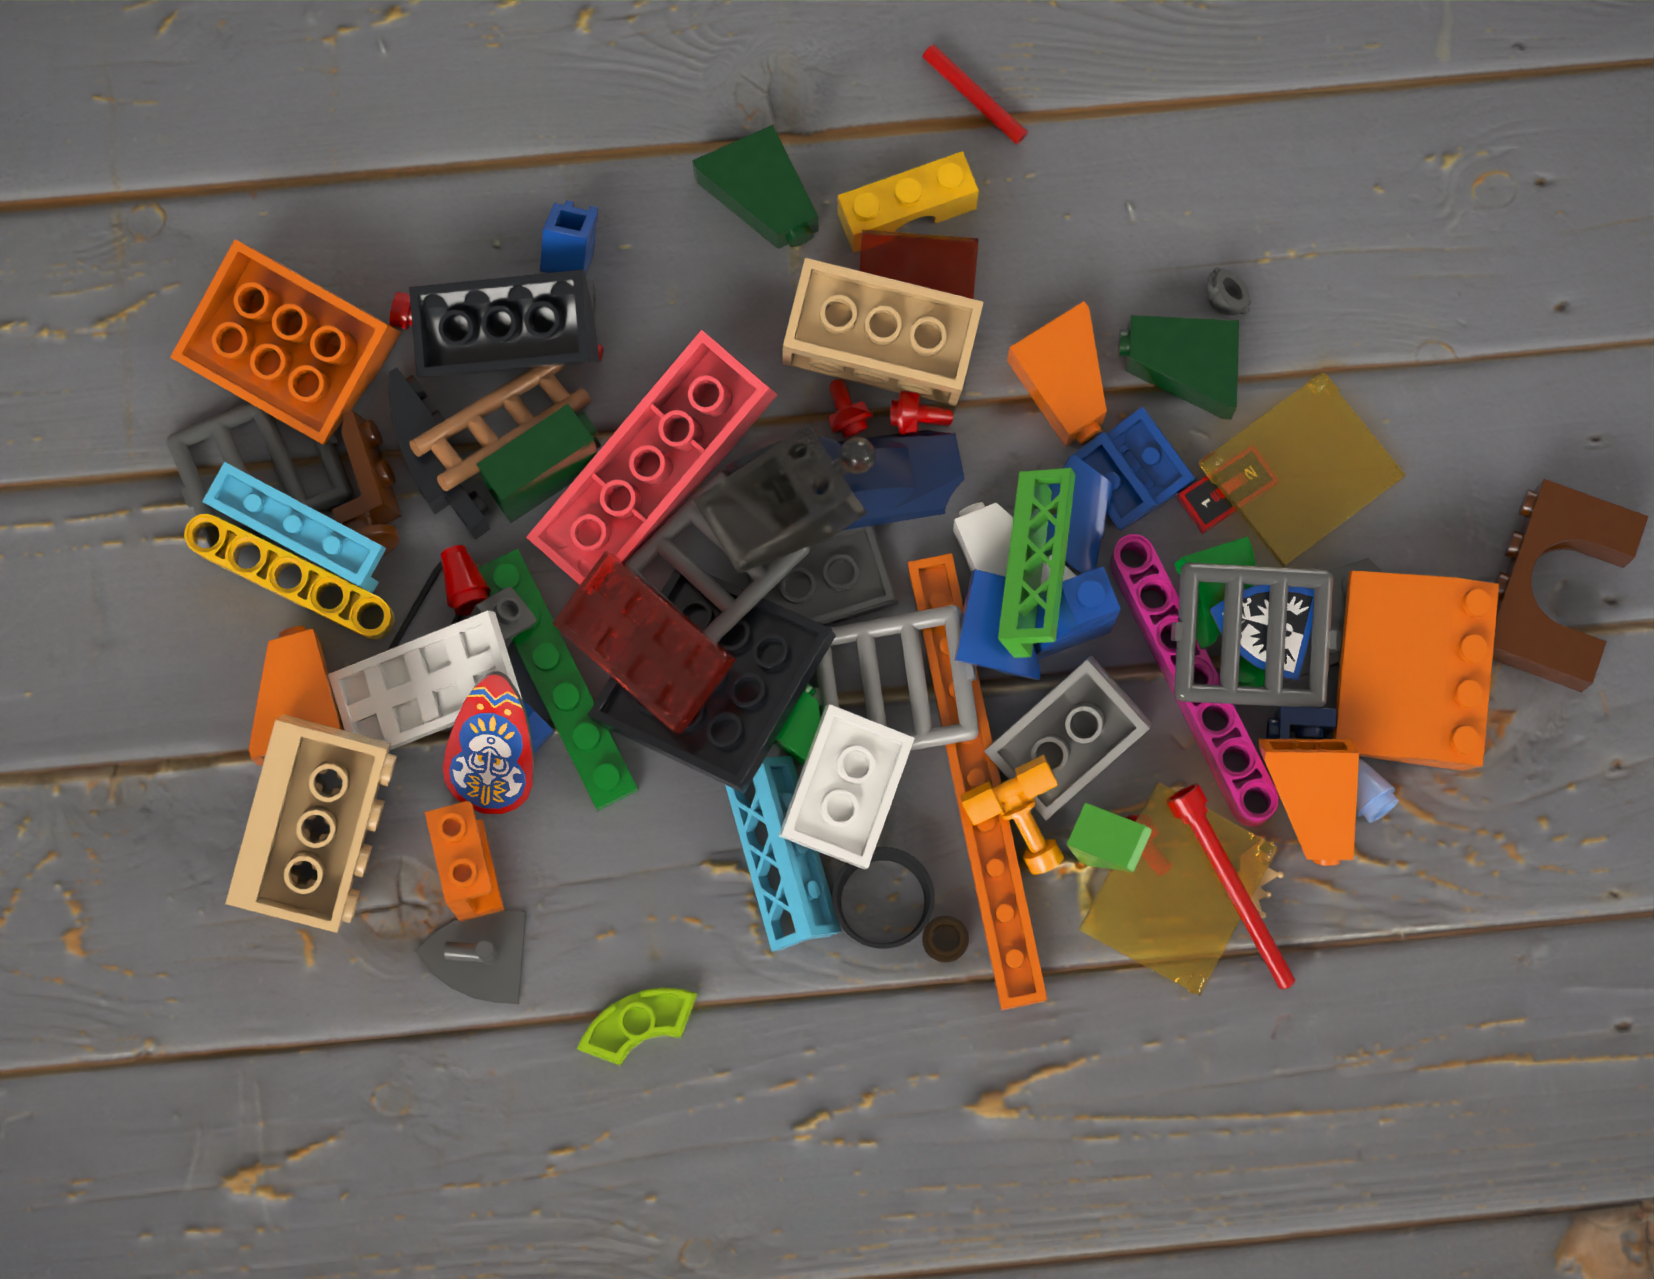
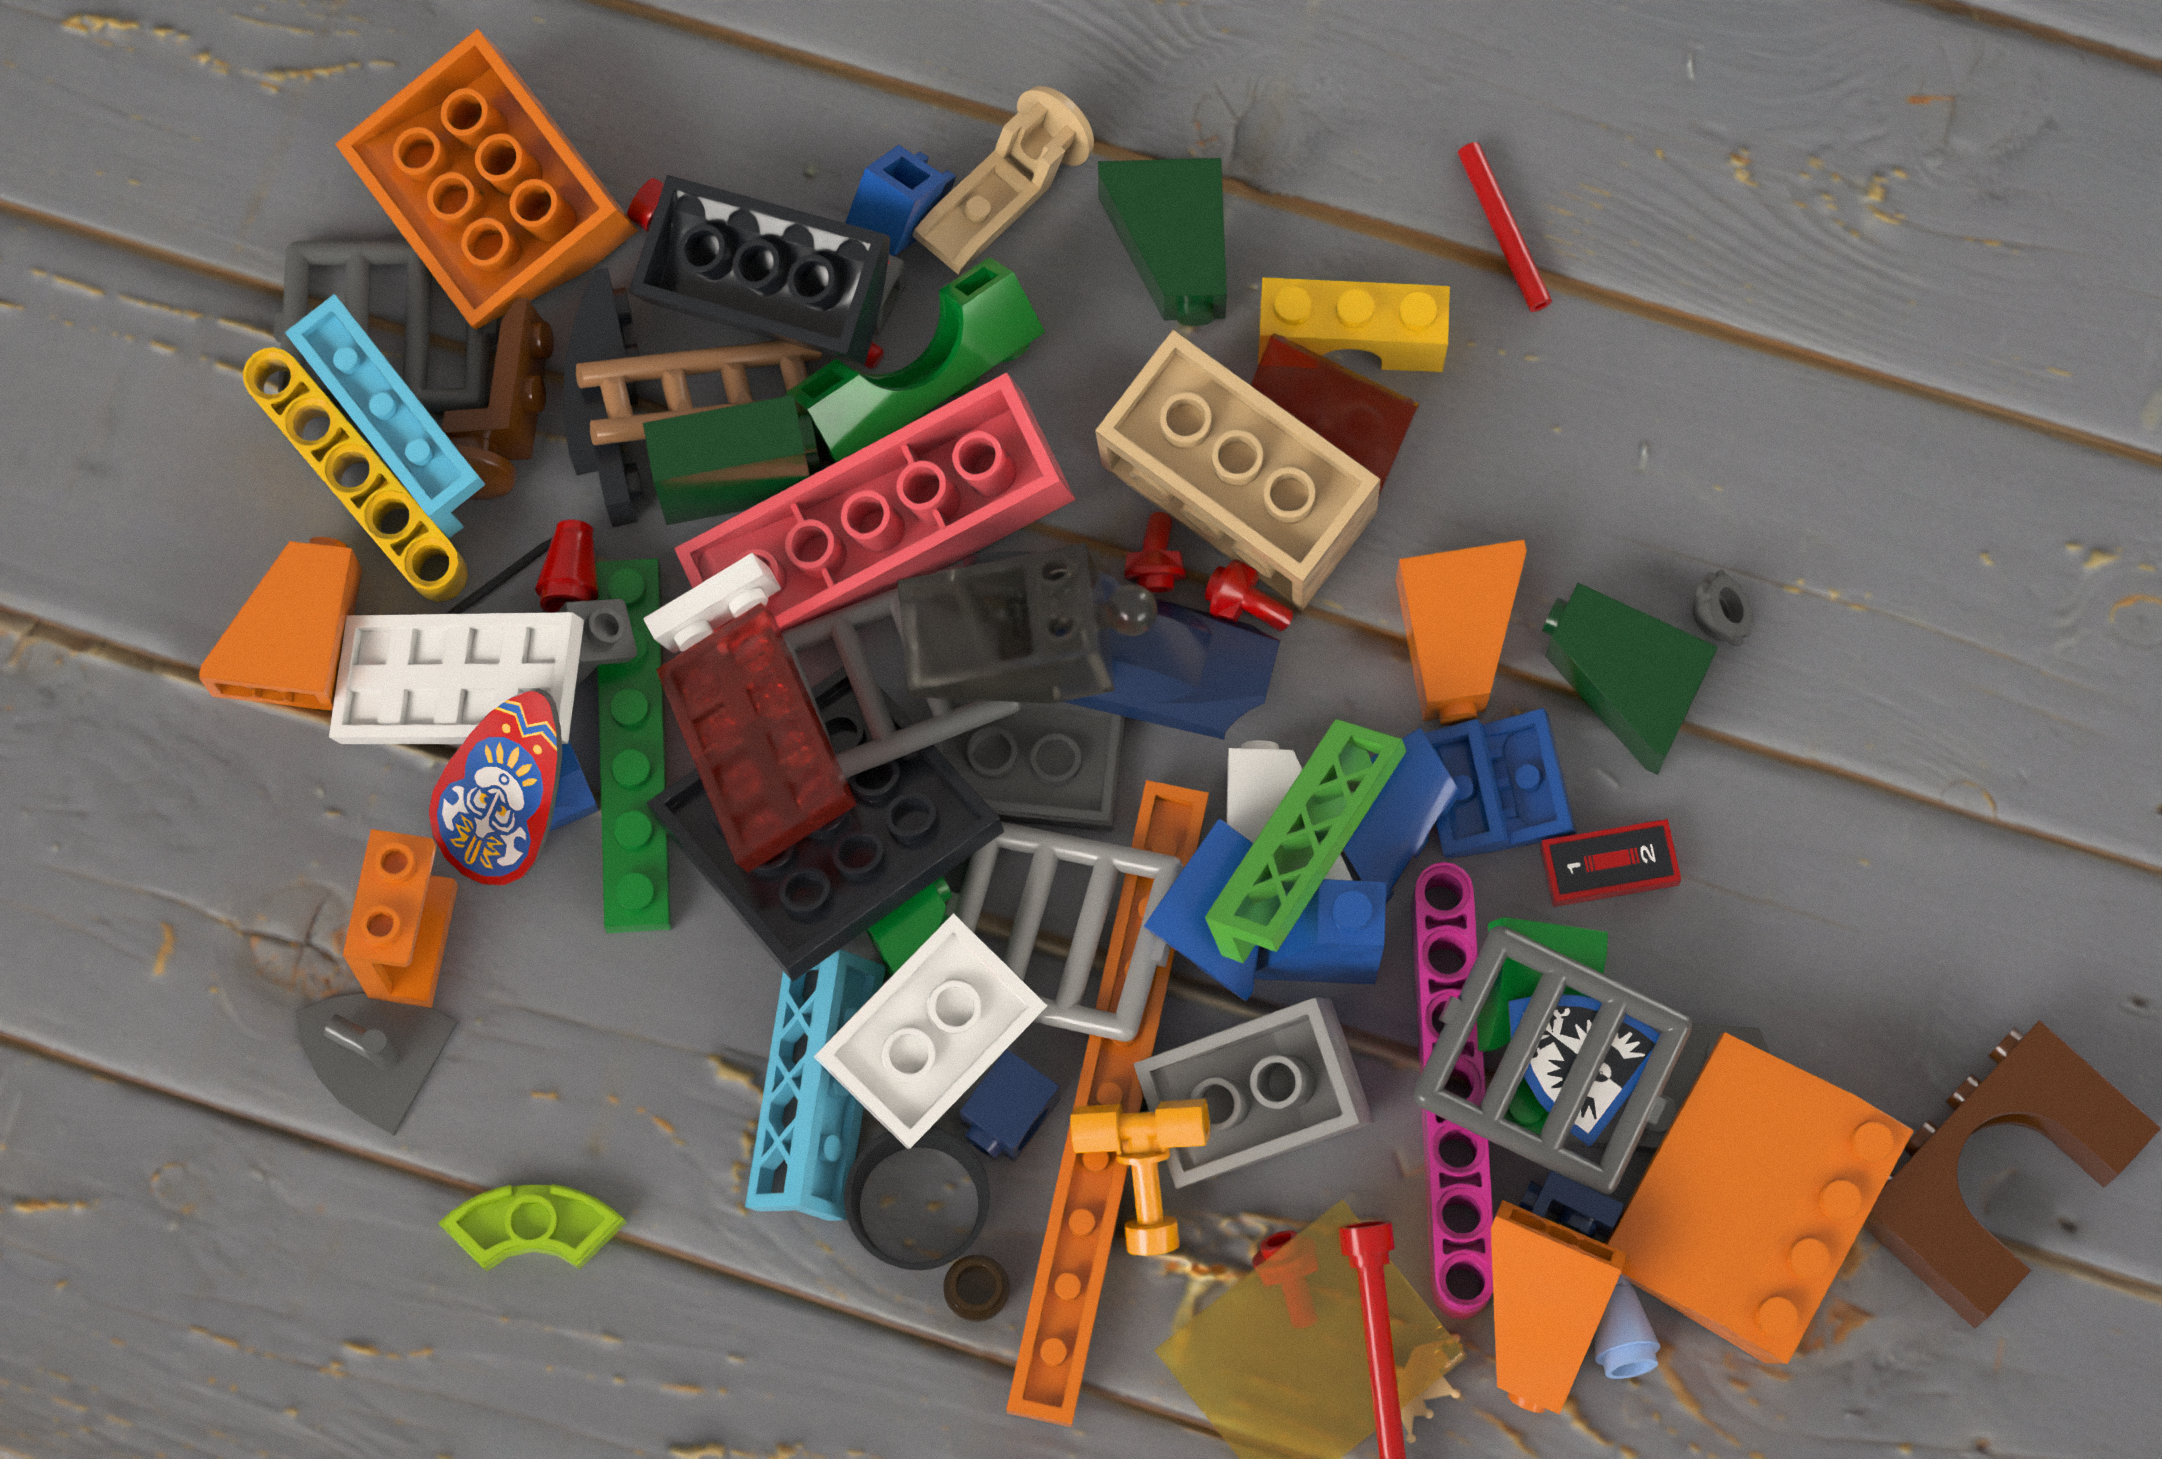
camera: 25 degrees right, 5 degrees down
tan brick [225,714,397,933] -> none
bright green slope [1066,802,1152,872] -> none
clear yellow piece [1199,372,1406,568] -> none
none -> white plate [643,553,781,654]
none -> green arch [785,257,1045,463]
none -> tan piece [912,86,1094,275]
none -> dark blue brick [960,1049,1061,1162]

